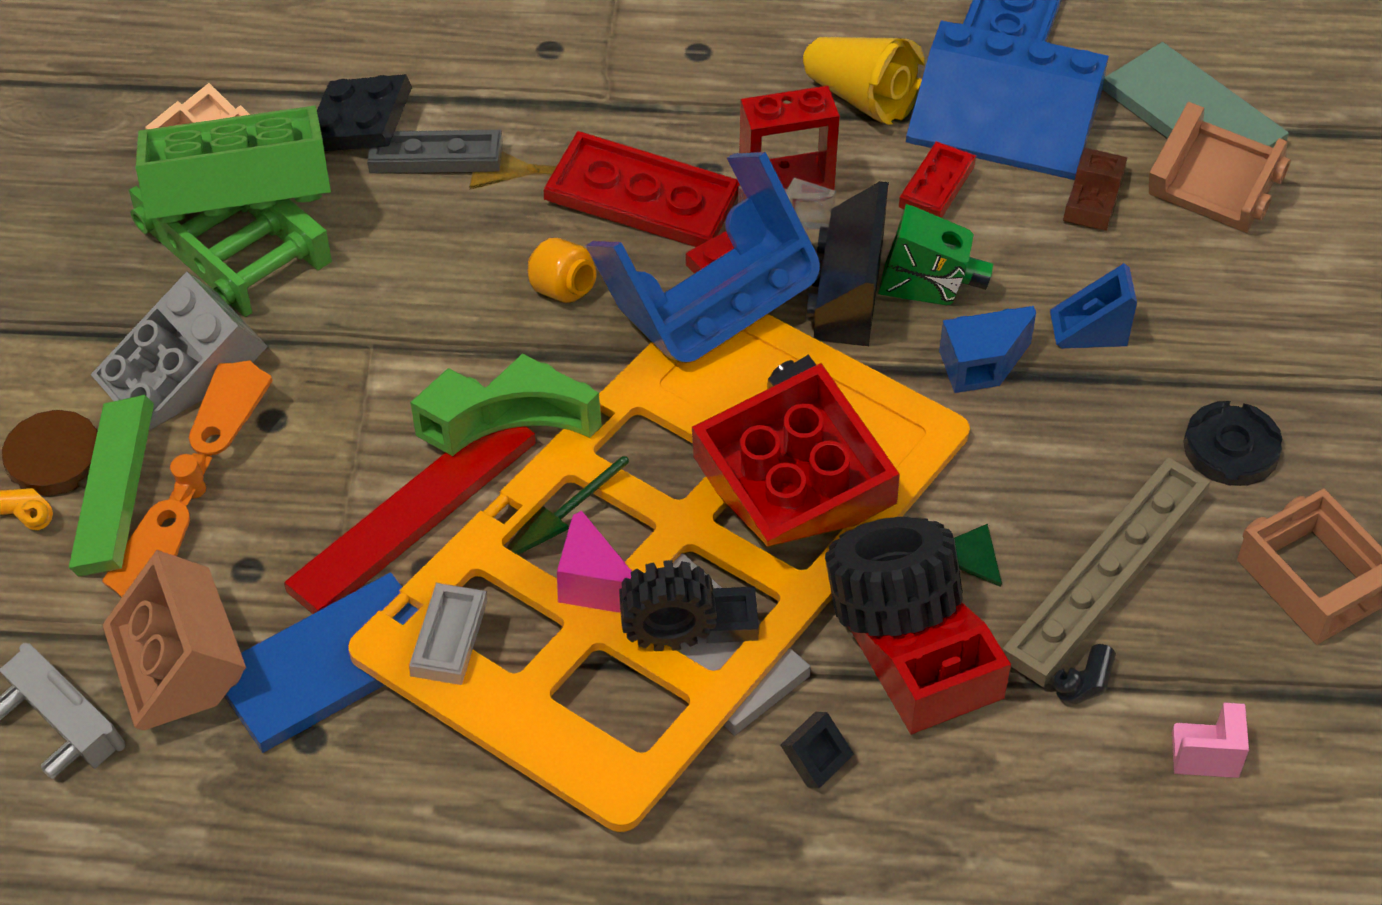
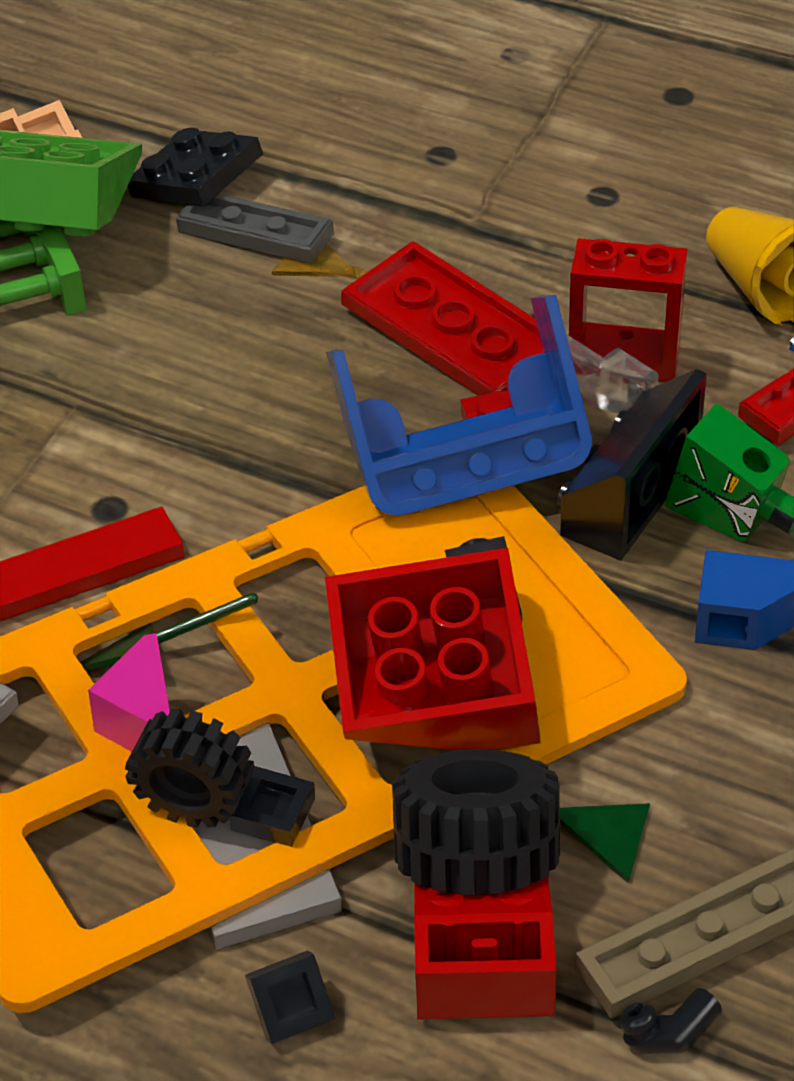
camera: 25 degrees right, 5 degrees down
bright green arch [410,353,602,456] -> none
light orange head [528,238,597,303] -> none

